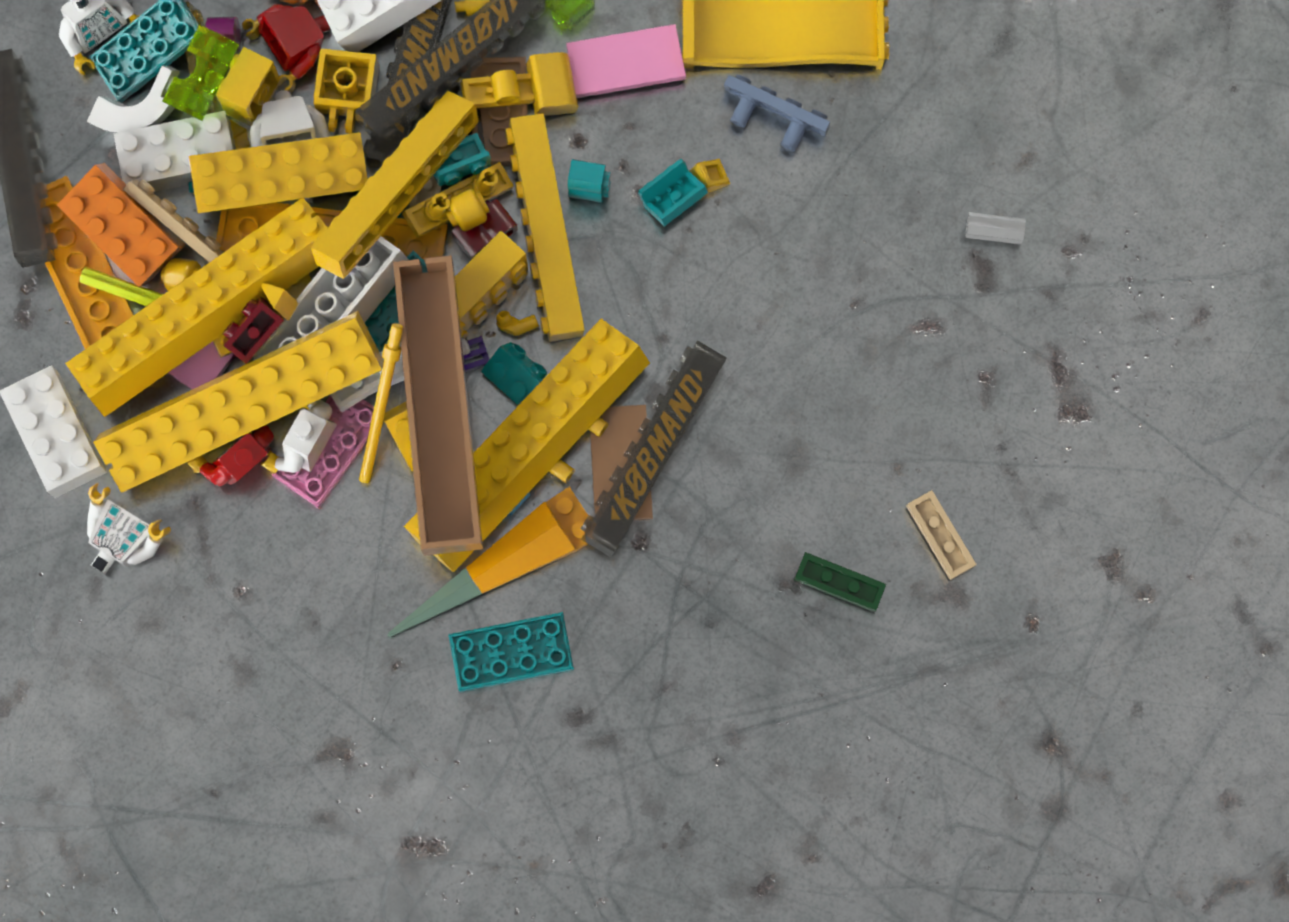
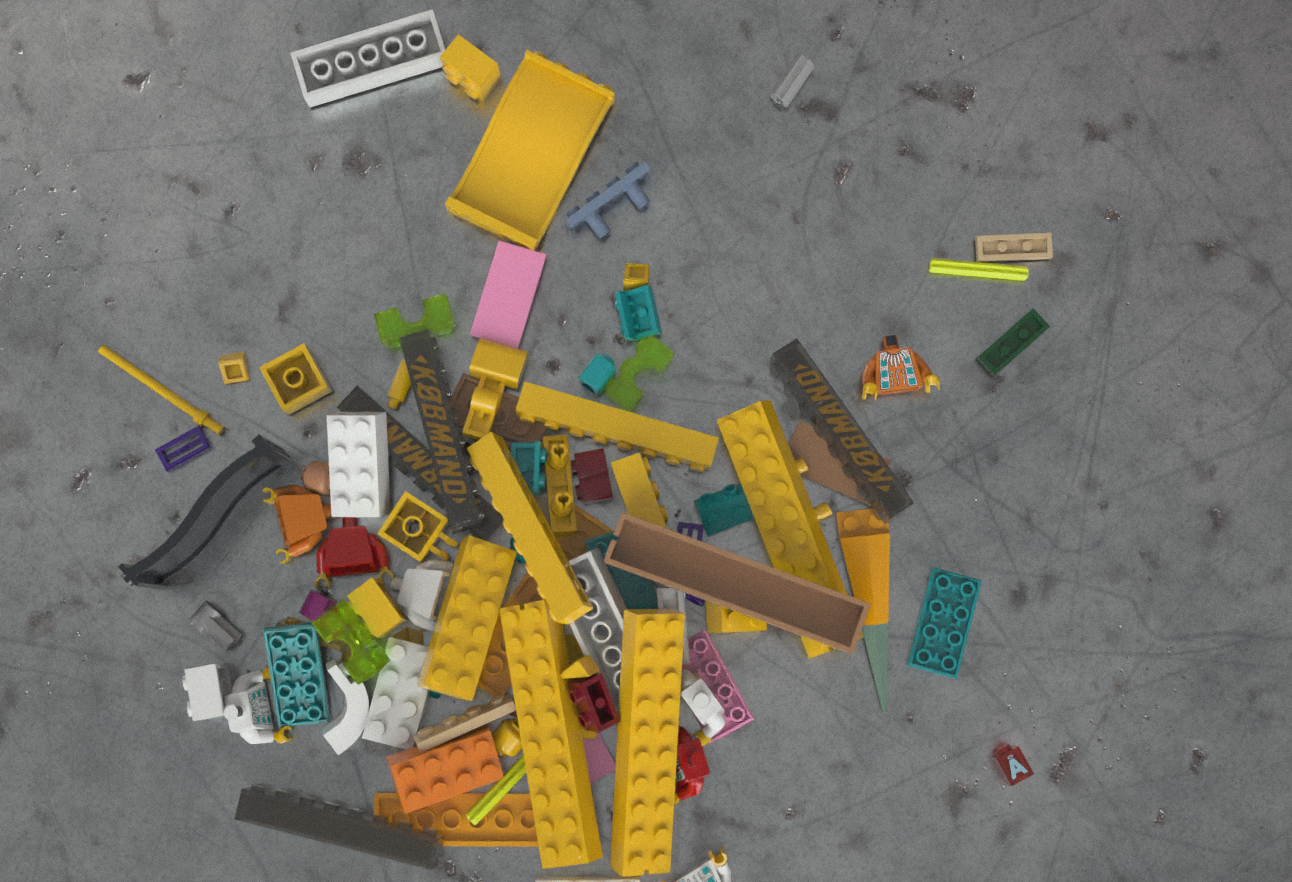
camera: 60 degrees left, 5 degrees up
yellow bar [359,323,403,483] -> none
yellow head [445,189,490,231] -> none
yellow arm [496,311,539,336] -> none
none -> clear neon green arch [604,335,675,412]
none -> torso [862,335,940,400]
none -> neon yellow axle [929,258,1029,281]
none -> clear red brick [992,744,1034,786]

